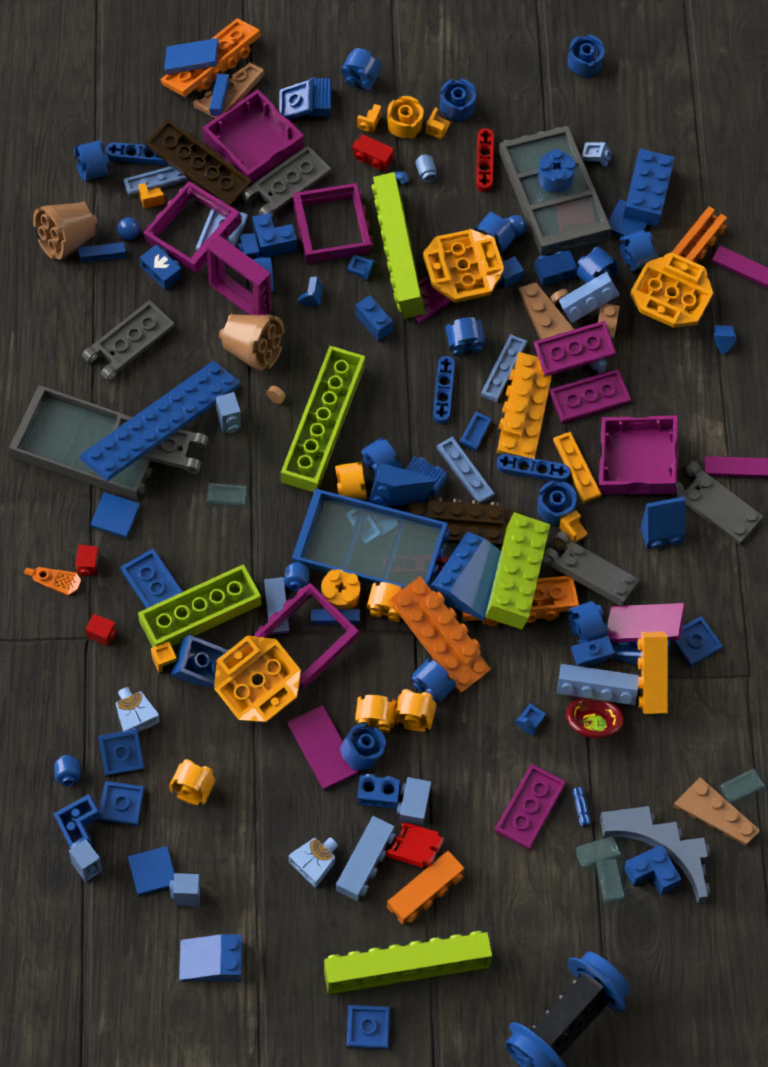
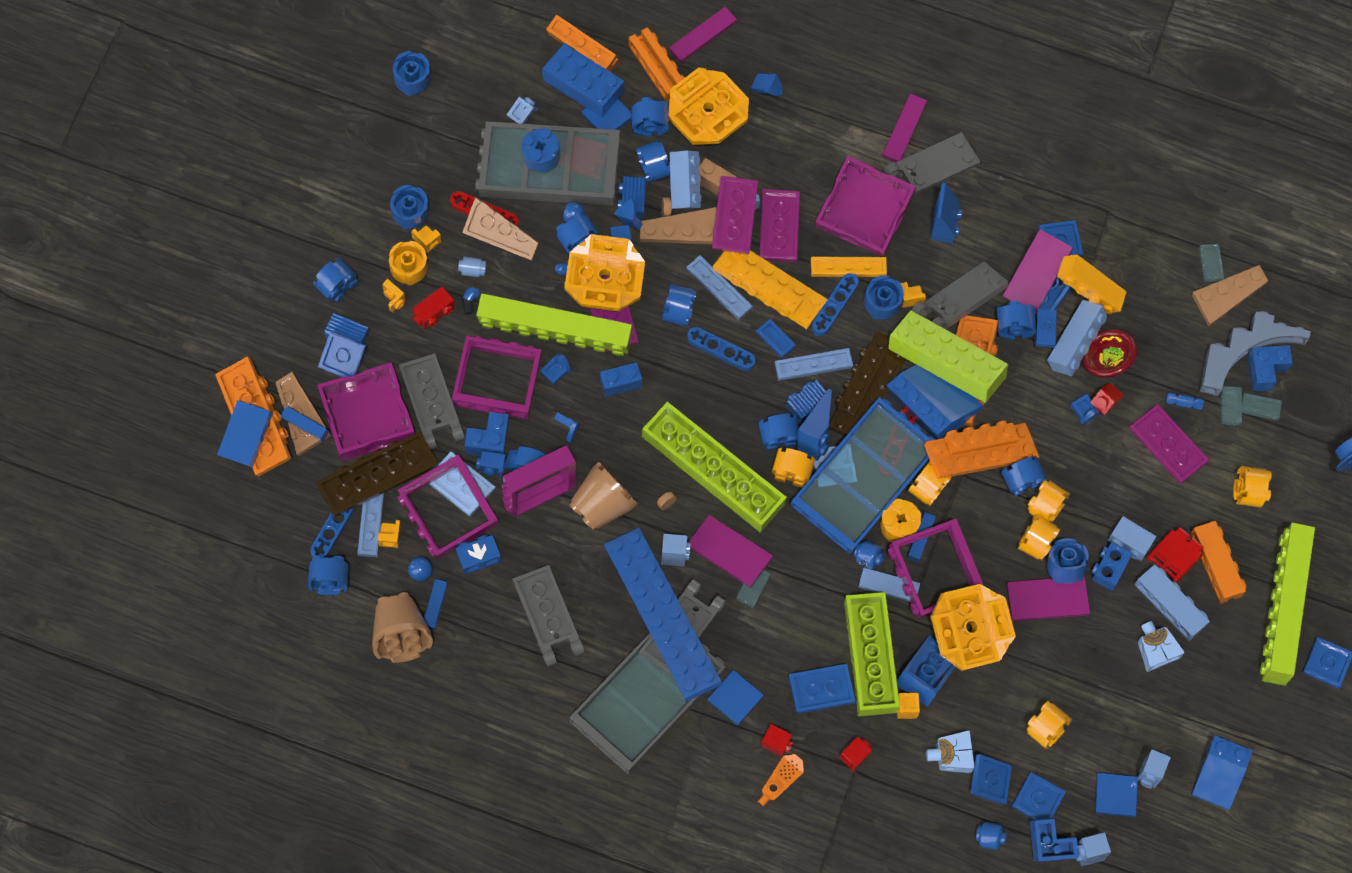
camera: 70 degrees left, 5 degrees up
none -> wing [462,197,539,260]
none -> orange brick [546,15,619,72]
none -> blue tile [614,199,643,230]
none -> magenta tile [689,515,773,588]
none -> red brick [1091,383,1124,415]
none -> light orange brick [1233,466,1271,507]

